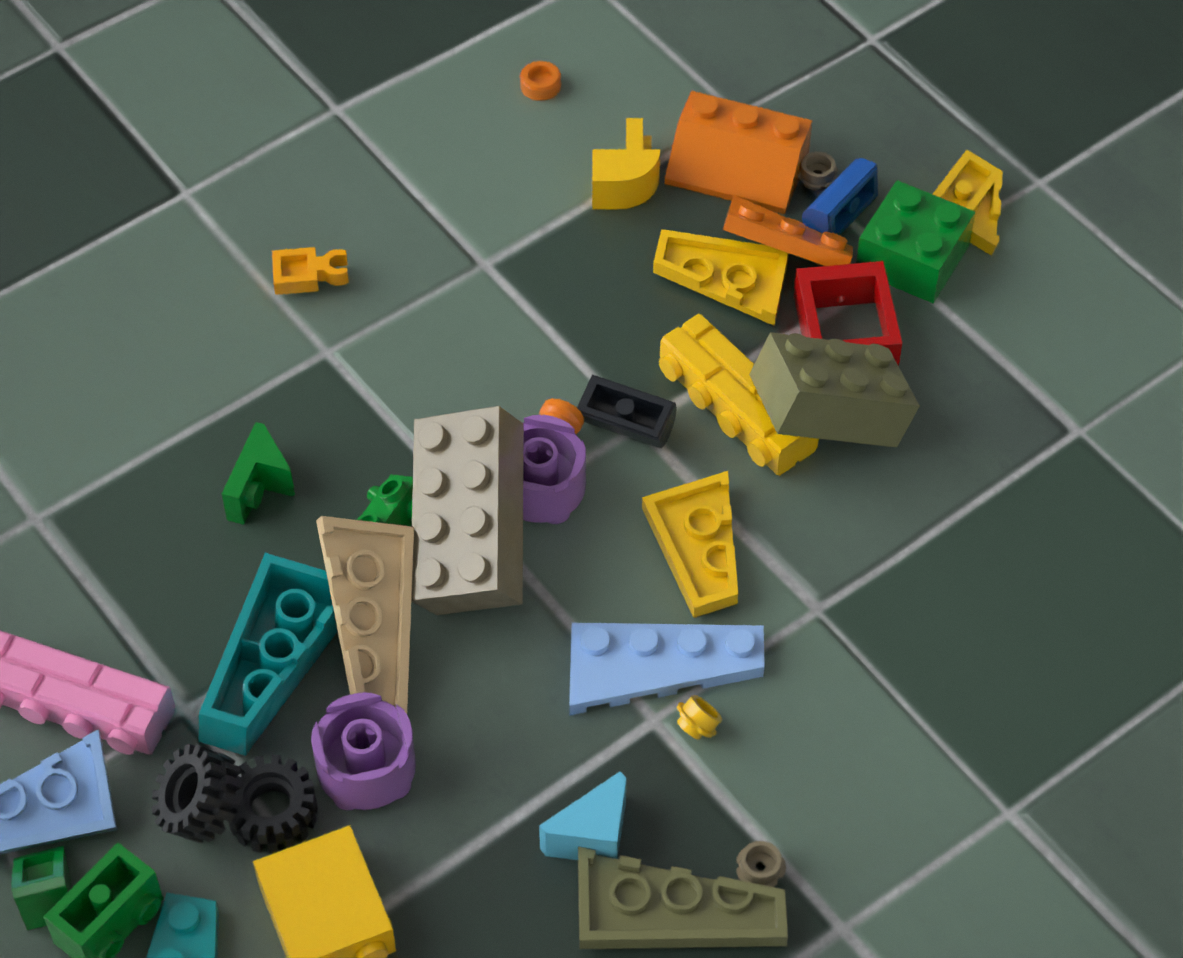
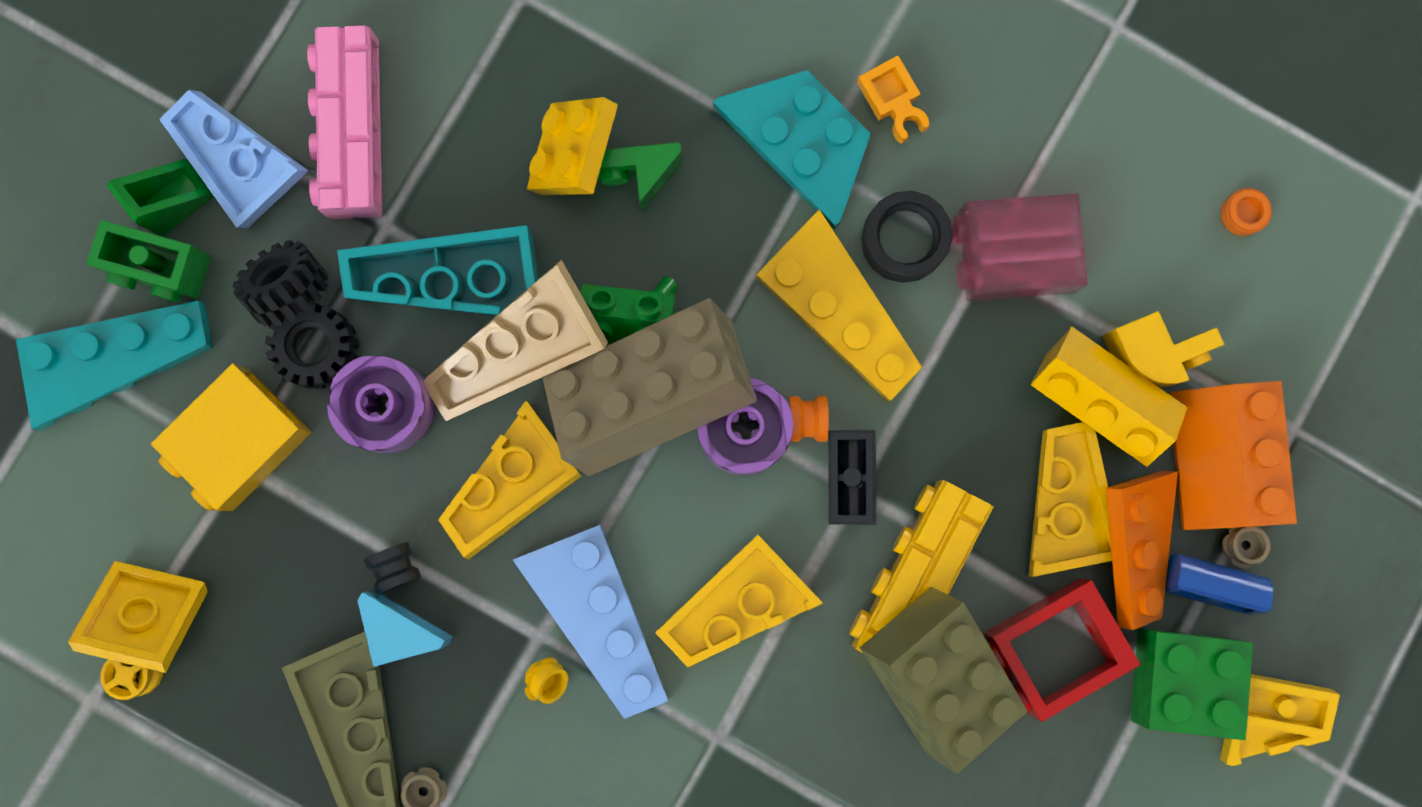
camera: 65 degrees right, 30 degrees up
none -> black wheel [363,542,422,595]
none -> yellow wing [438,400,582,560]
none -> yellow plate [527,97,618,196]
none -> teal wing [713,70,871,229]
none -> yellow wing [756,210,922,402]
none -> black tyre [861,190,953,283]
none -> clear pink brick [953,193,1088,301]
none -> yellow brick [1031,326,1188,467]

